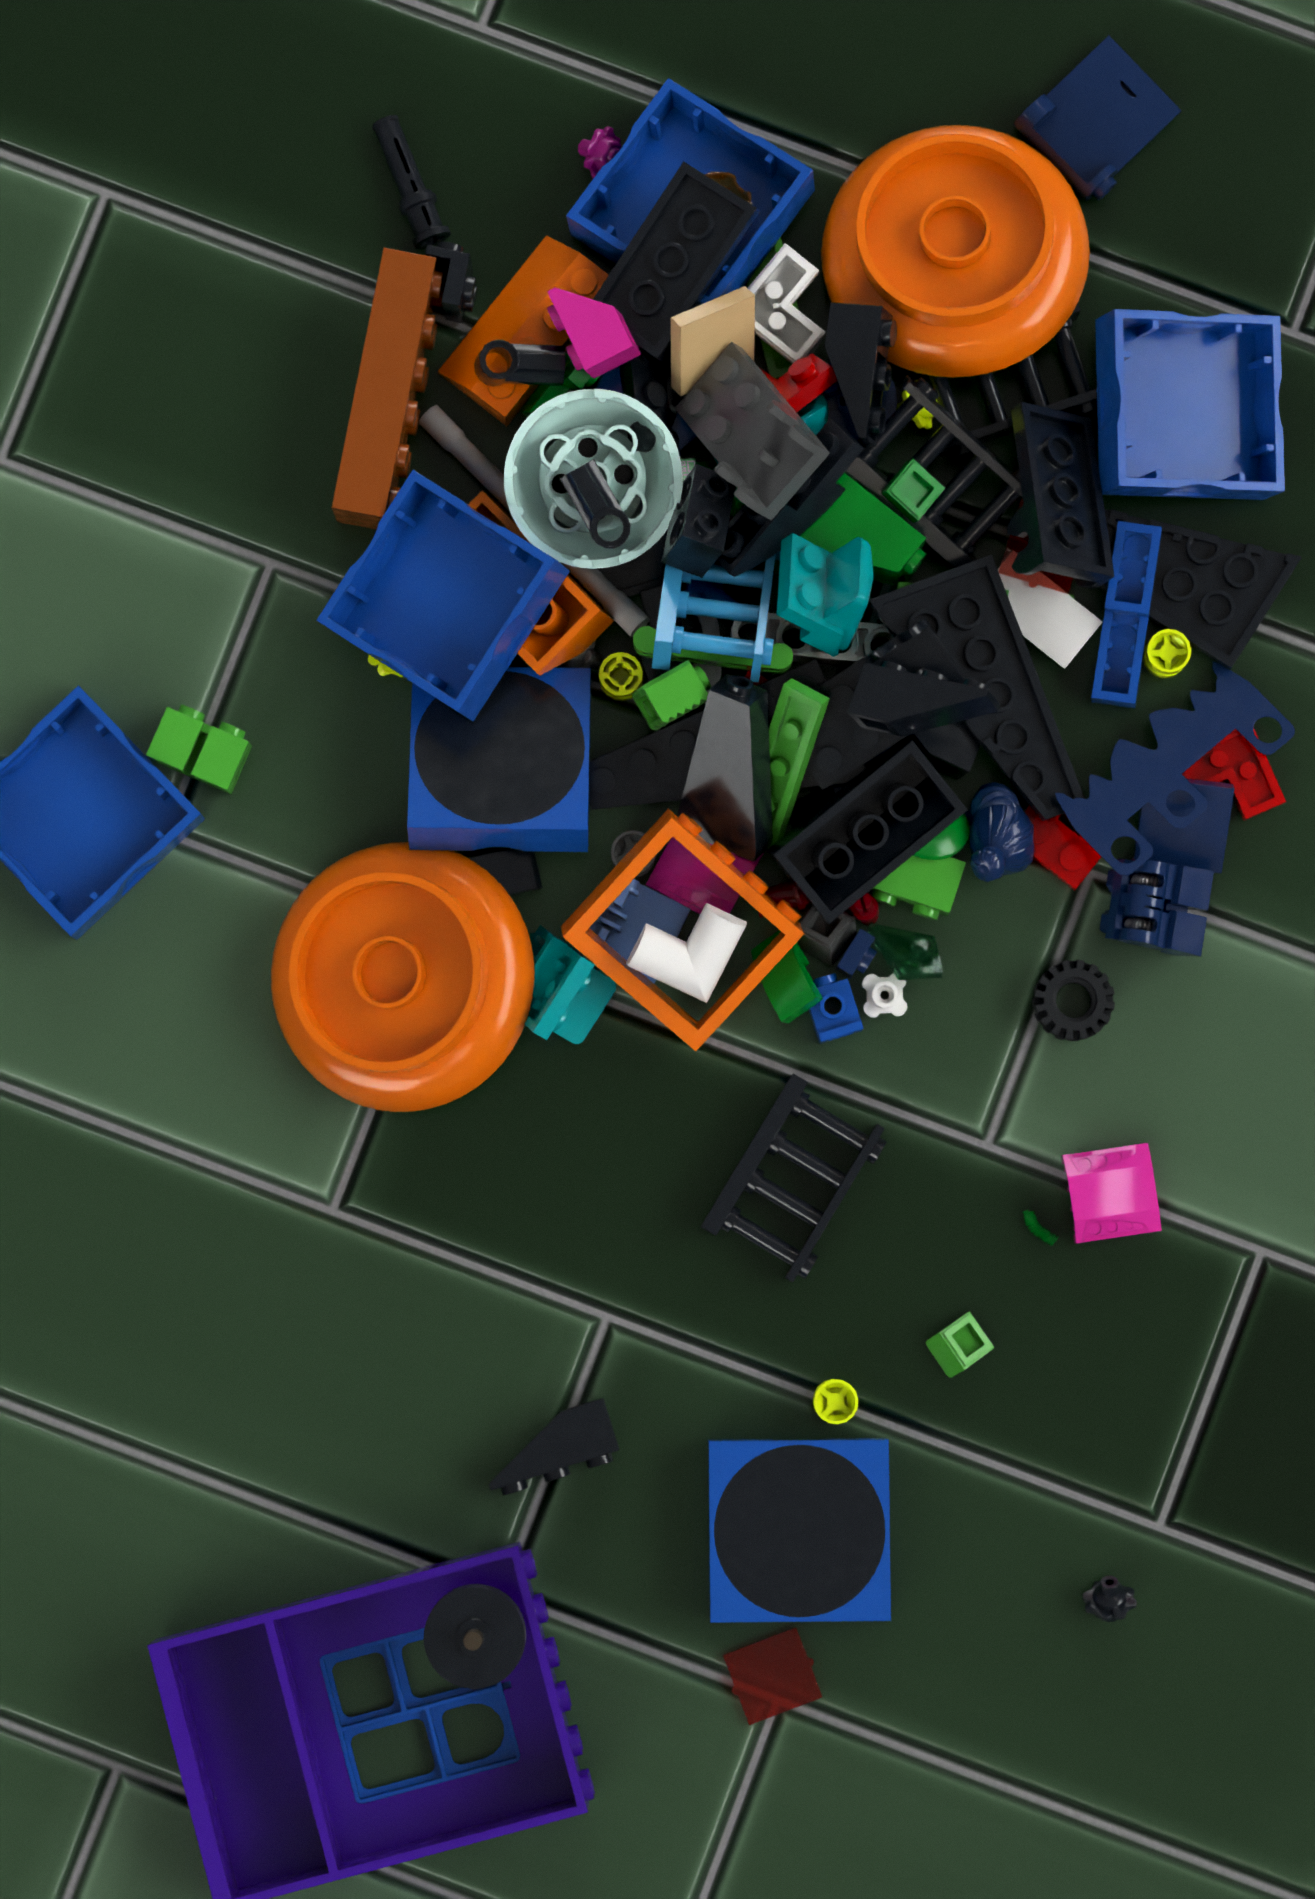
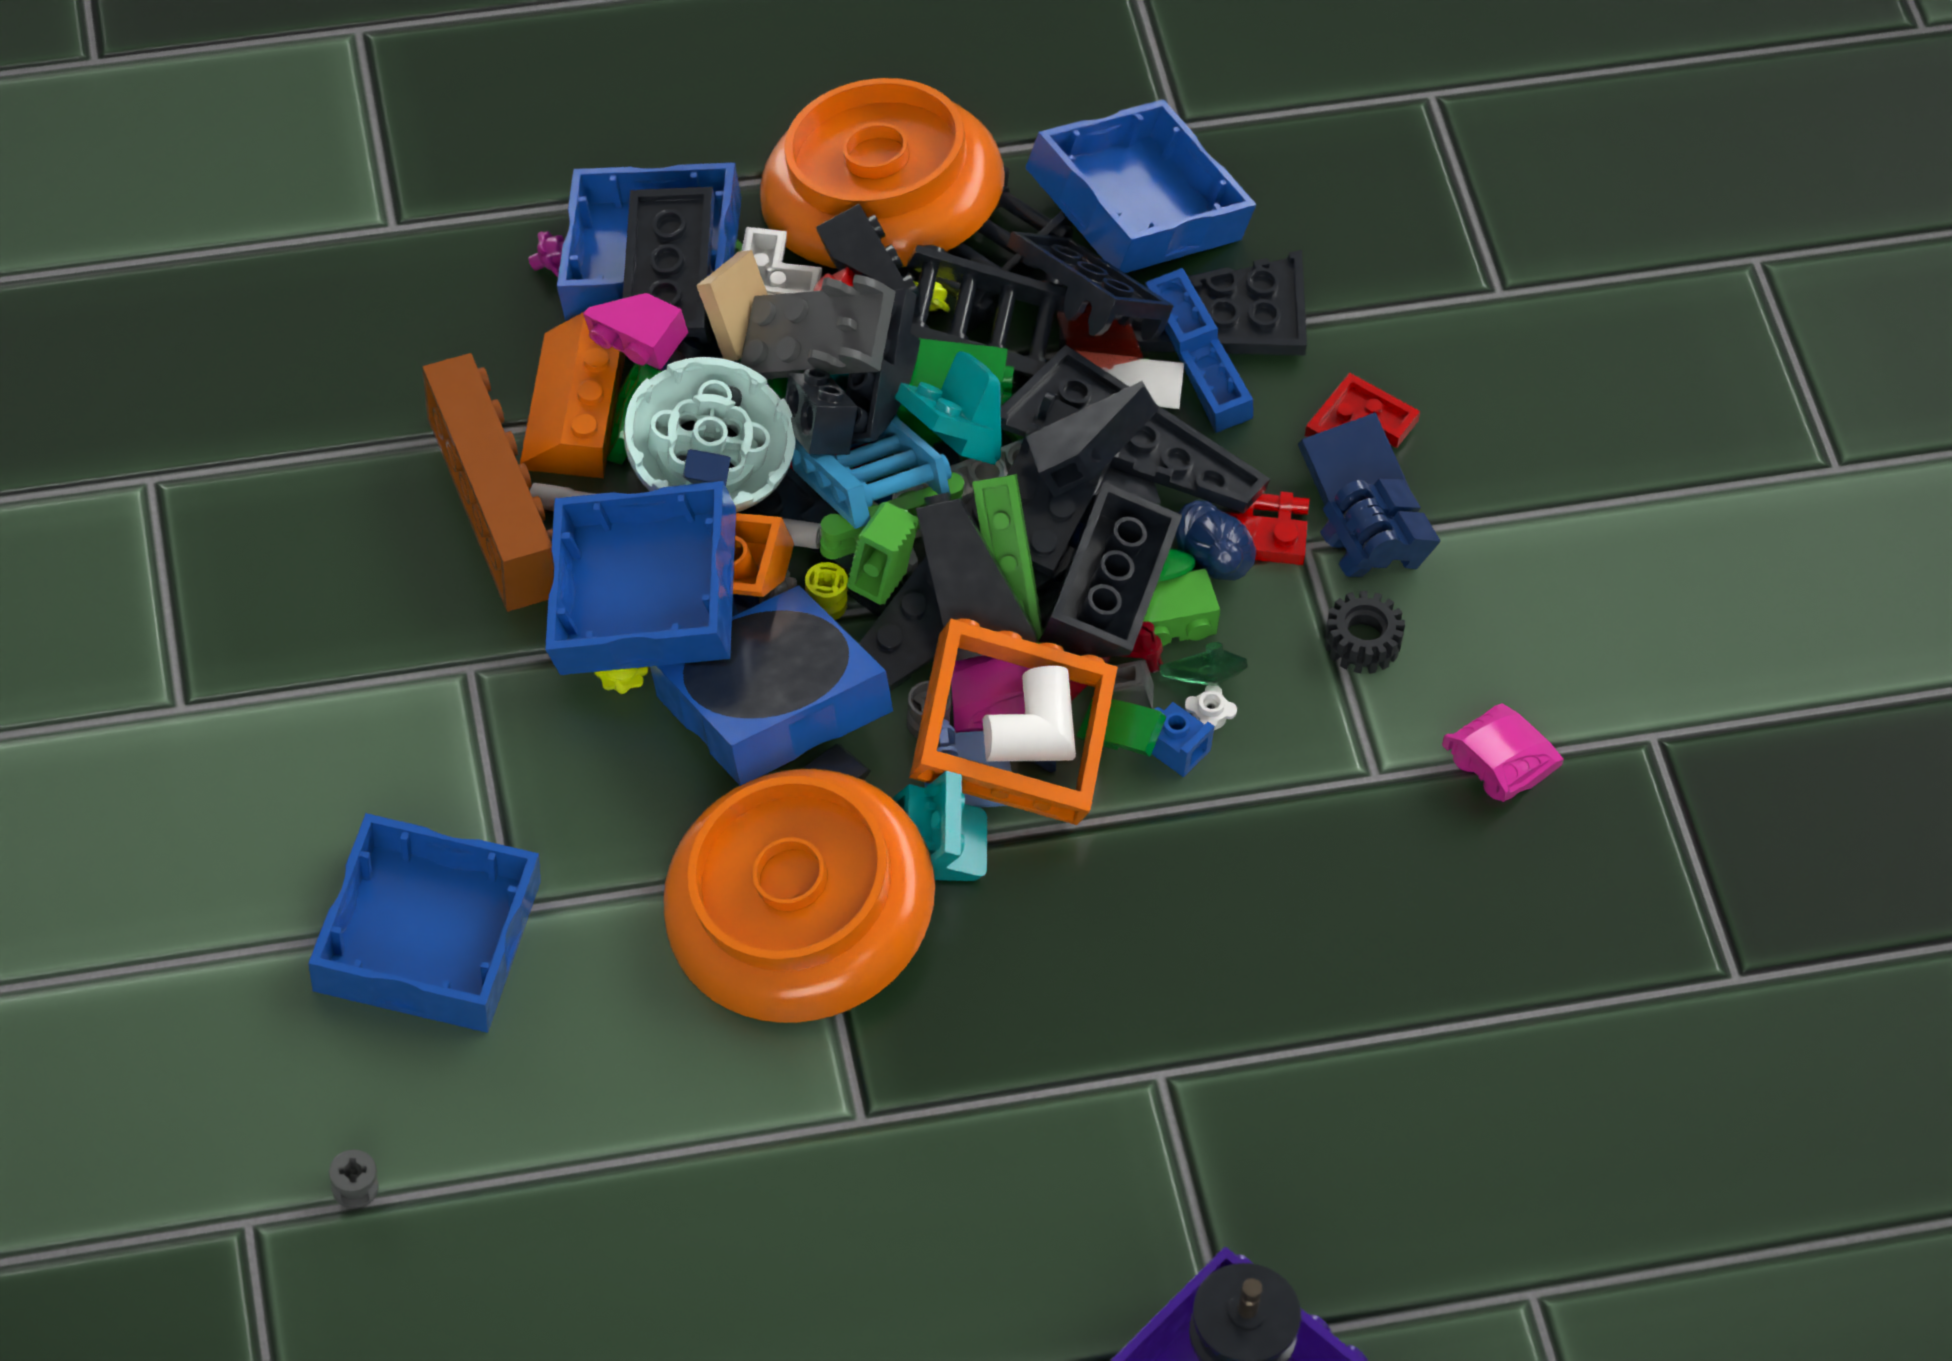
camera: 35 degrees left, 30 degrees down
bright green piece [146,704,252,794] -> none
black pin [372,115,451,249] -> none
black bracket [425,242,478,324] -> none
black piece [474,339,566,387] -> none
black slope [489,1397,620,1496] -> none
black piece [560,459,630,548] -> none
black fence [701,1073,887,1282] -> none
black tile [708,1438,891,1623] -> none
clear red piece [723,1627,822,1725] -> none
neon yellow wheel [812,1379,859,1424] -> none
dark blue plate [836,928,877,978] -> none
green tile [881,458,945,523] -> none
bright green slope [925,1311,994,1378] -> none
dark blue door [1013,35,1182,201] -> none
green leg [1022,1210,1059,1246] -> none
dark blue piece [1055,661,1295,876] -> none
black plant [1082,1576,1137,1622] -> none
neon yellow wheel [1143,629,1191,678] -> none
none -> dark blue slope [682,449,731,486]

